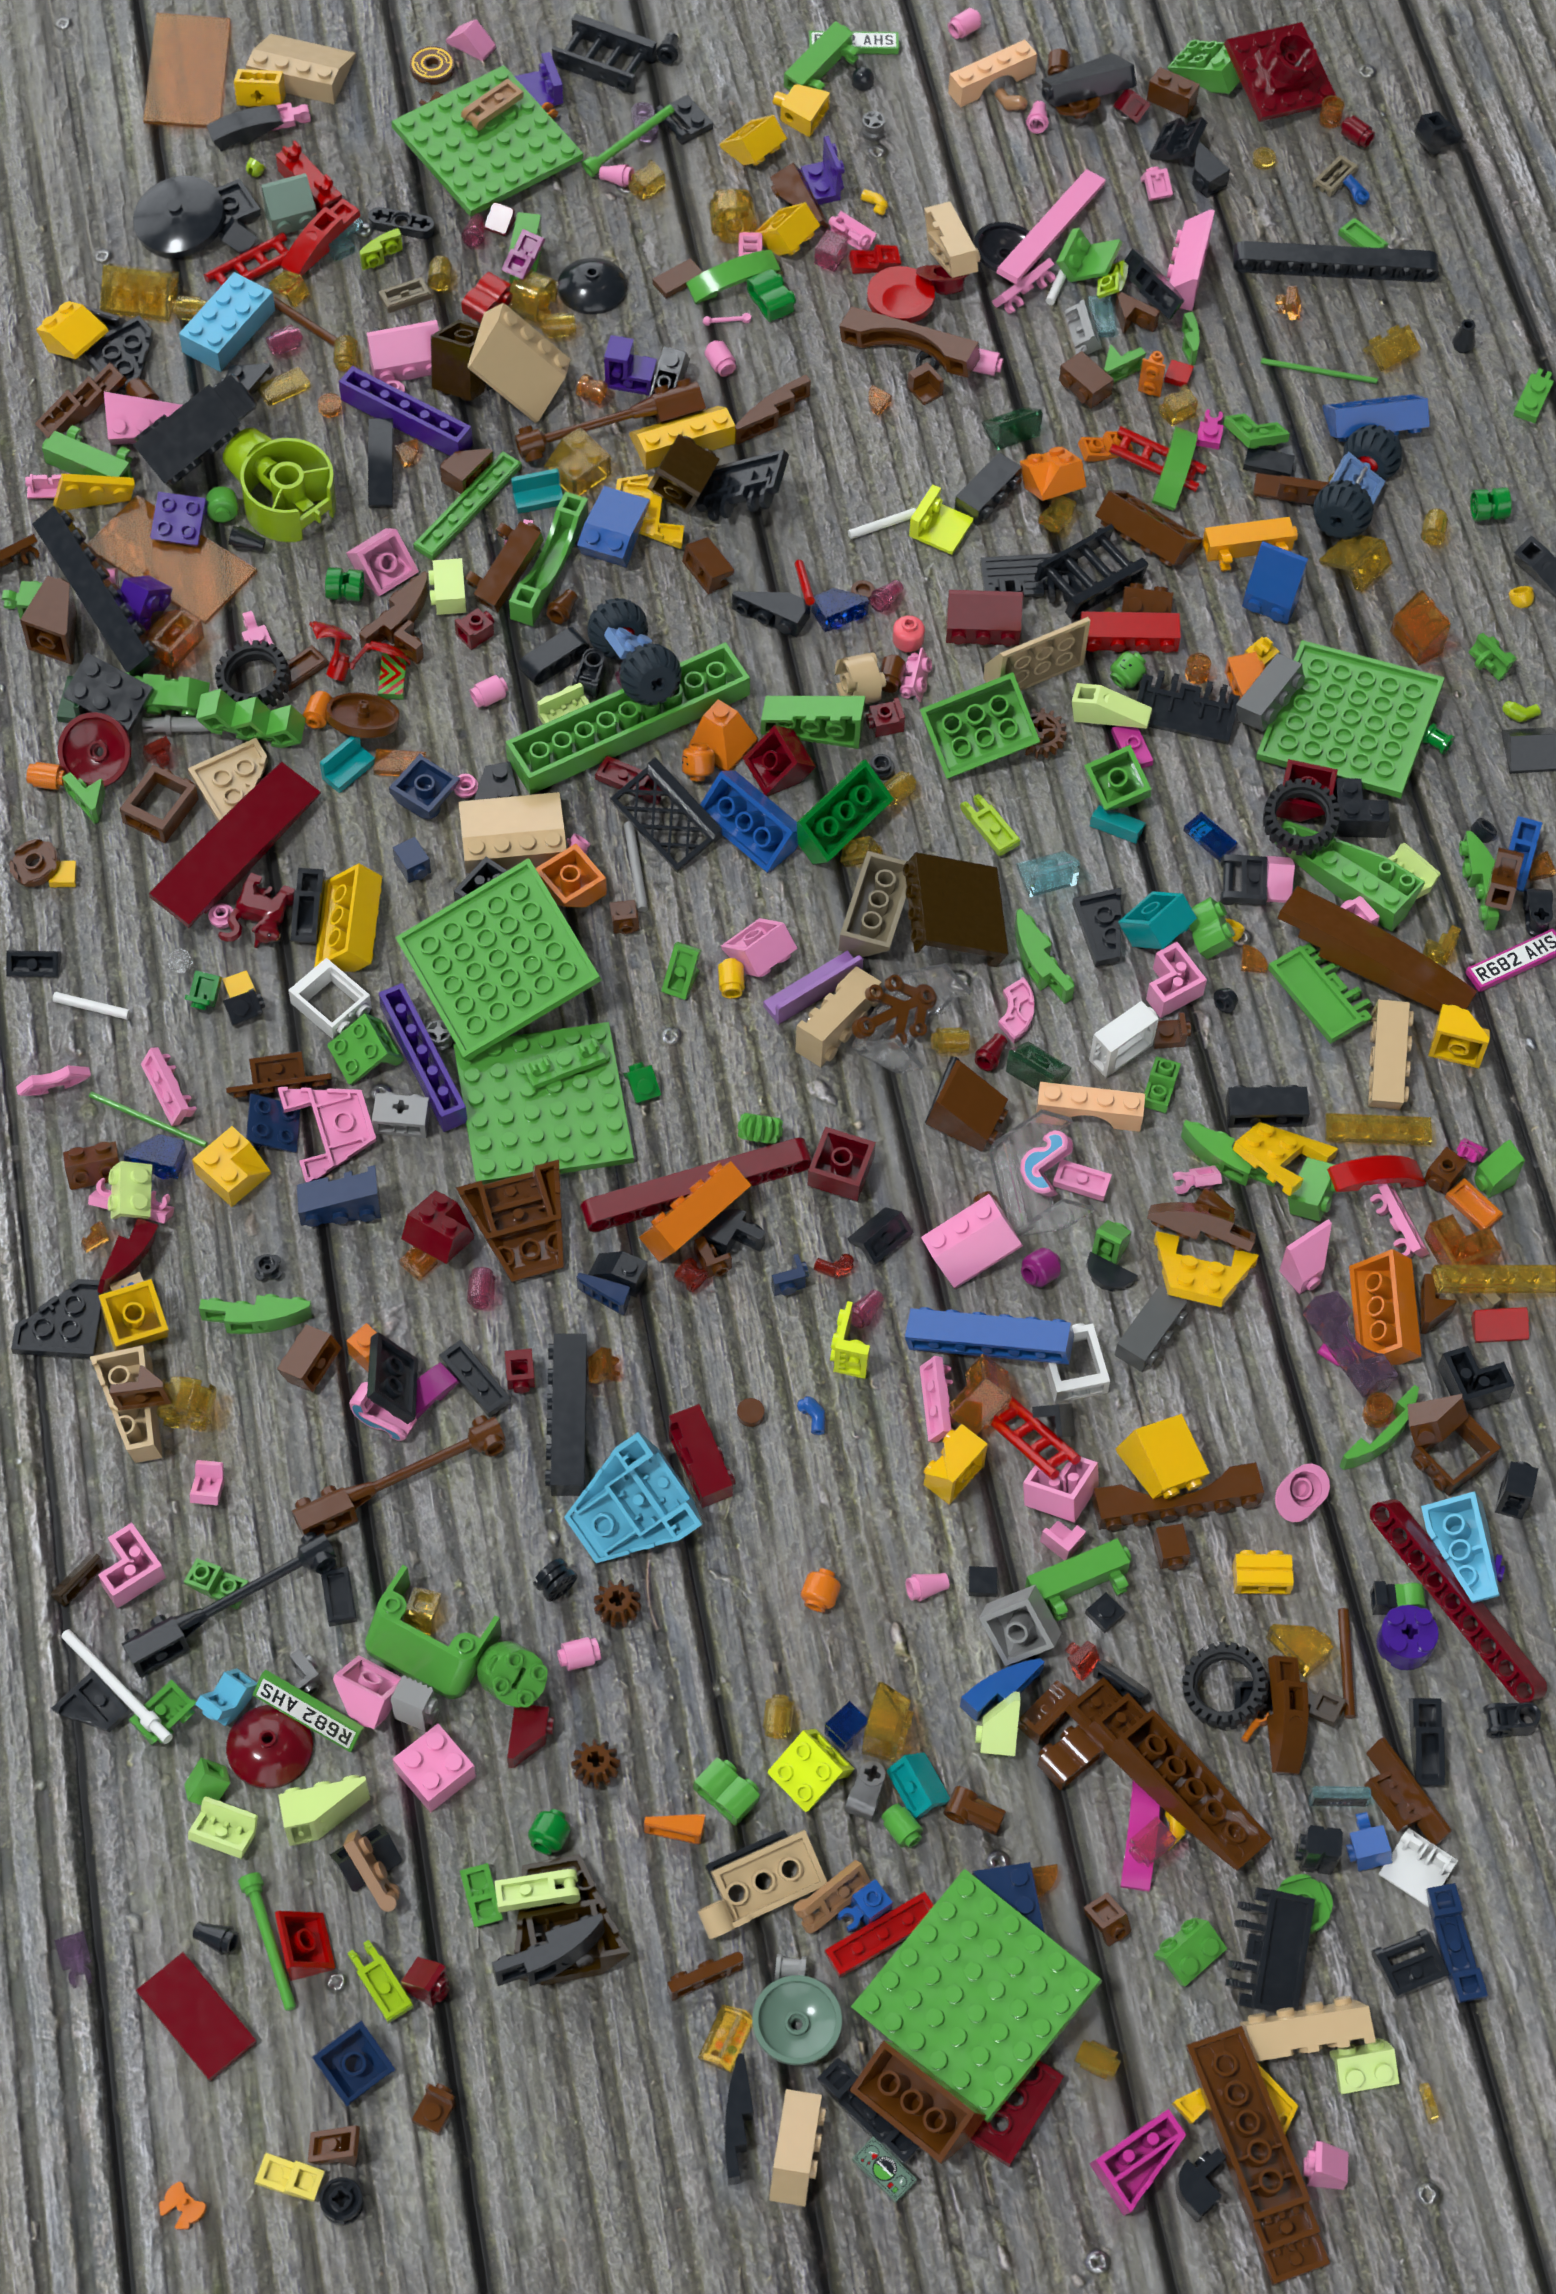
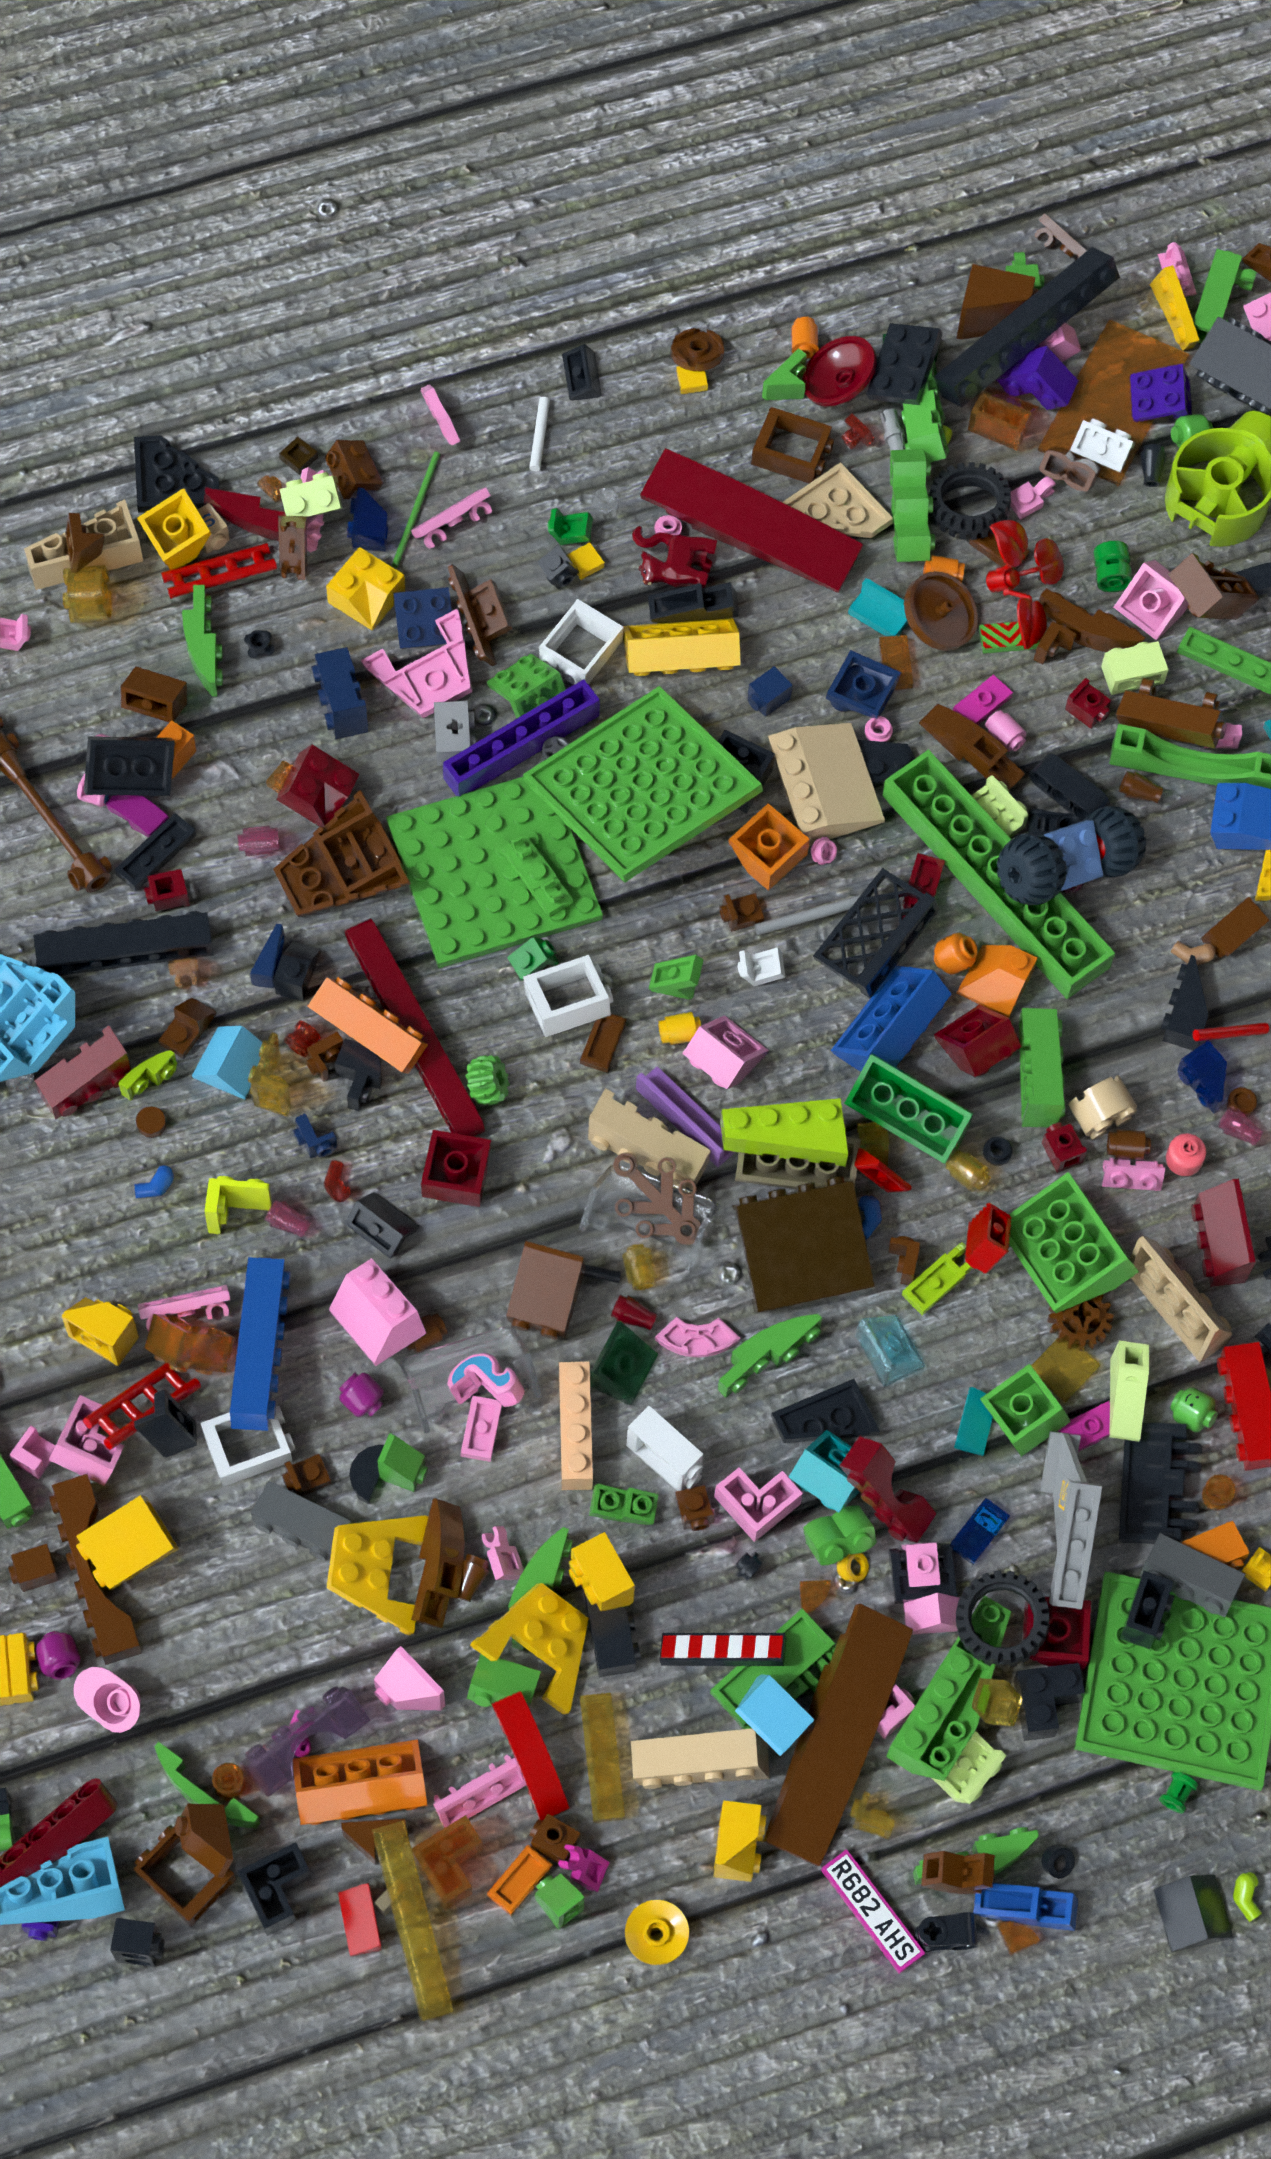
camera: 80 degrees right, 5 degrees up
none -> magenta head [35,1631,80,1680]
none -> lime slope [119,1050,177,1101]
none -> reddish brown slope [159,998,217,1059]
none -> red bar [161,543,277,599]
none -> medium azure slope [192,1026,271,1100]
none -> clear yellow bracket [248,1032,291,1117]
none -> reddish brown hinge [278,516,307,580]
none -> dark brown plate [279,437,318,475]
none -> reddish brown bracket [281,1454,331,1497]
none -> white window [523,955,613,1037]
none -> yellow slope [568,1532,635,1612]
none -> reddish brown tile [580,1014,627,1073]
none -> yellow dish [625,1900,689,1965]
none -> tile [659,1633,787,1666]
none -> lime wedge [720,1098,848,1167]
none -> medium azure slope [735,1675,814,1756]
none -> white bracket [738,947,785,986]
none -> dark red arch [840,1436,936,1543]
none -> red slope [854,1148,912,1193]
none -> reddish brown bracket [888,1236,920,1285]
none -> bright pink bracket [901,1542,940,1587]
none -> reddish brown slope [919,704,1025,790]
none -> dark pink plate [953,674,1013,725]
none -> red brick [965,1203,1012,1274]
none -> clear yellow panel [972,1678,1022,1726]
none -> clear yellow piece [1031,1338,1101,1403]
none -> brick [1039,446,1101,491]
none -> light grey piece [1040,1431,1102,1609]
none -> white bracket [1070,419,1135,473]
none -> black brick [1120,1571,1175,1650]
none -> reddish brown wedge [1168,553,1260,620]
none -> medium nougat arm [1171,940,1216,965]

